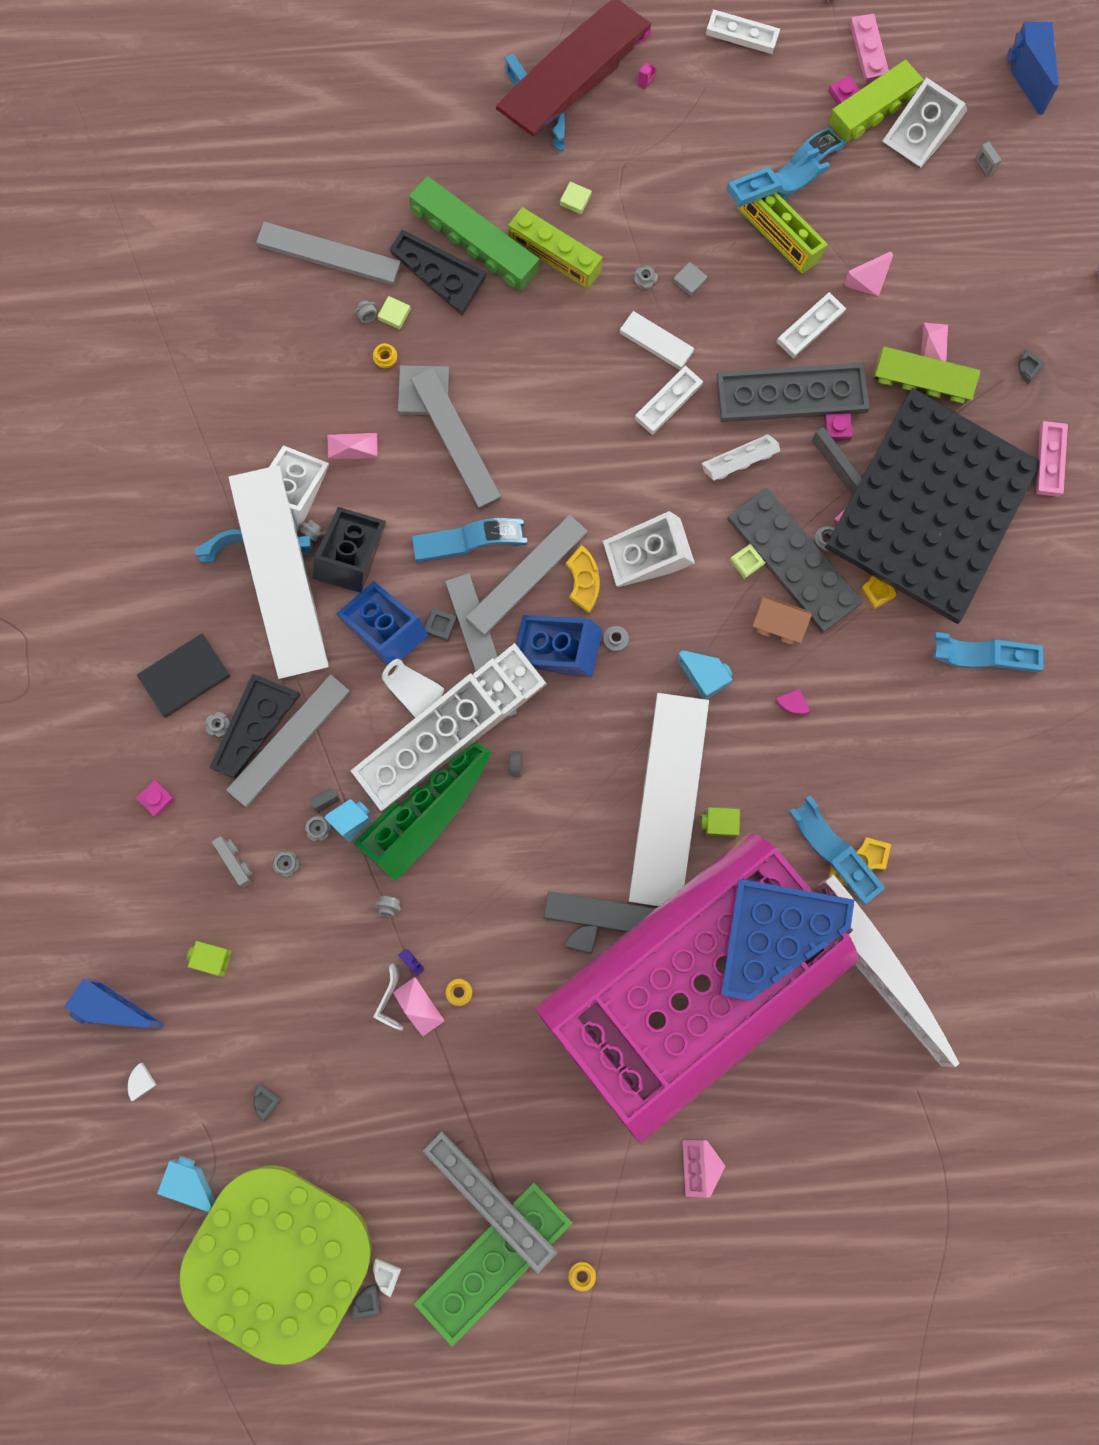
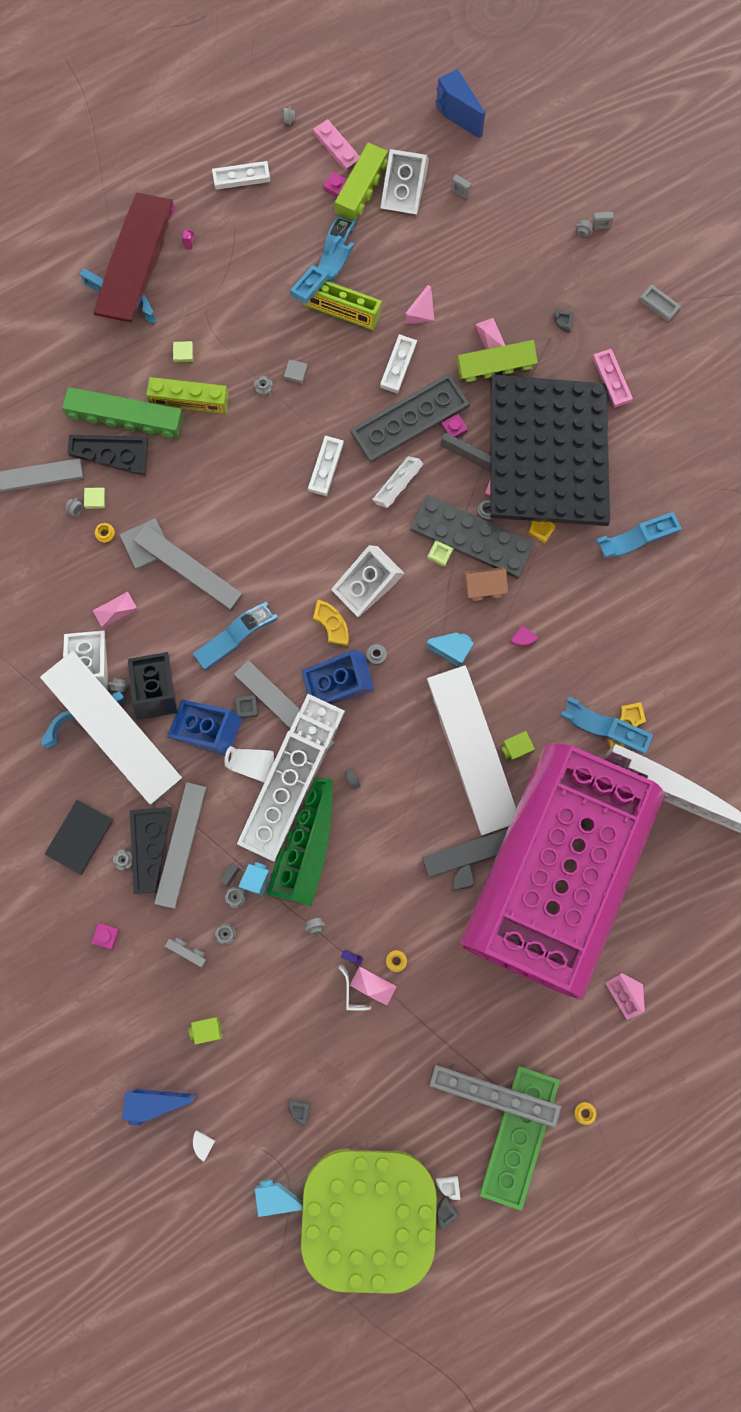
camera: 25 degrees left, 0 degrees up
light grey tile [466,515,588,637] -> none
white tile [620,311,695,370] -> none
blue plate [720,879,855,1001] -> none

